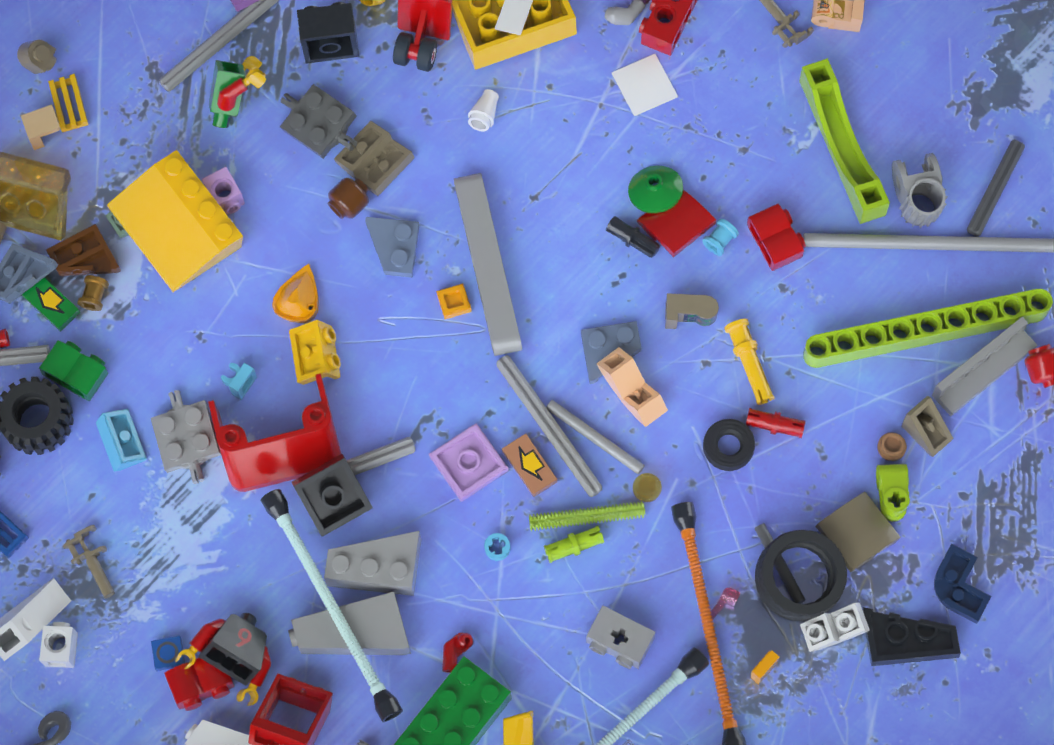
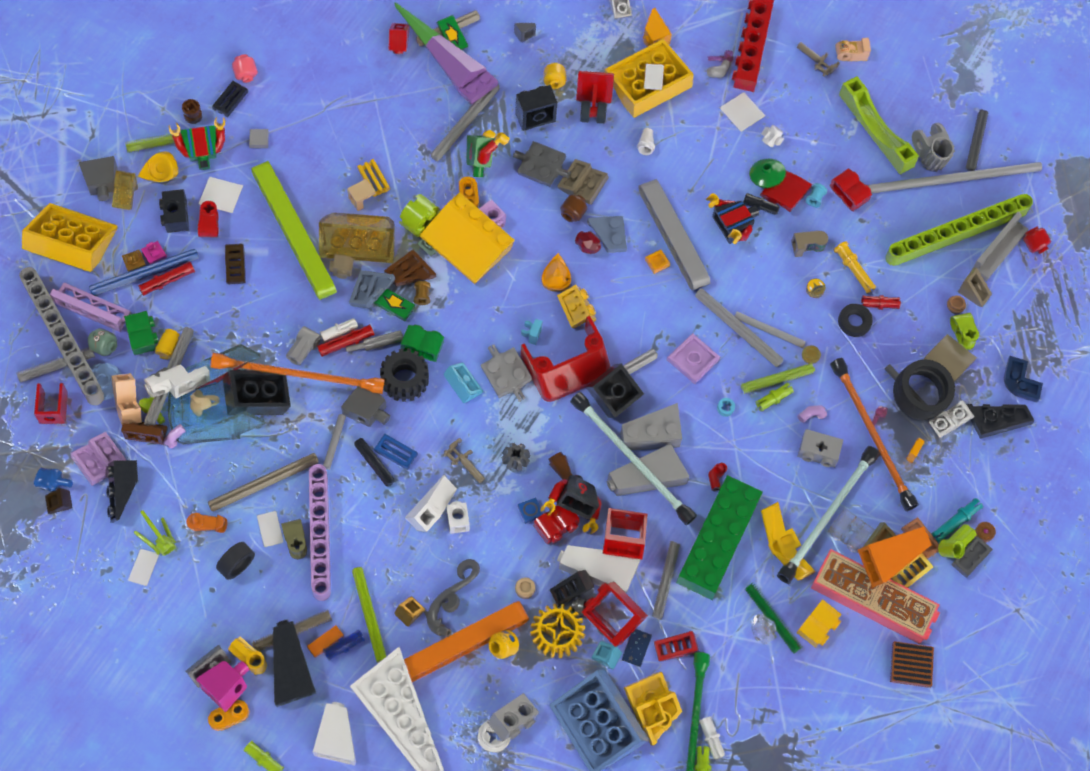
camera: 20 degrees left, 5 degrees down
dark tan plate [17,40,56,74] -> none
nougat tile [502,434,557,497] -> none
sand blue wing [581,321,641,384] -> none
light nougat brick [596,347,668,427] -> none
none -> lime brick [399,194,440,237]
none -> light orange plate [459,176,479,208]
none -> dark grey piece [501,442,531,472]
none -> reddish brown cone [548,452,573,480]
none -> dark red rock [575,231,601,254]
none -> torso [706,193,759,244]
none -> white gear [761,125,784,147]
none -> lavender arm [797,405,827,423]
none -> tile [806,279,826,298]

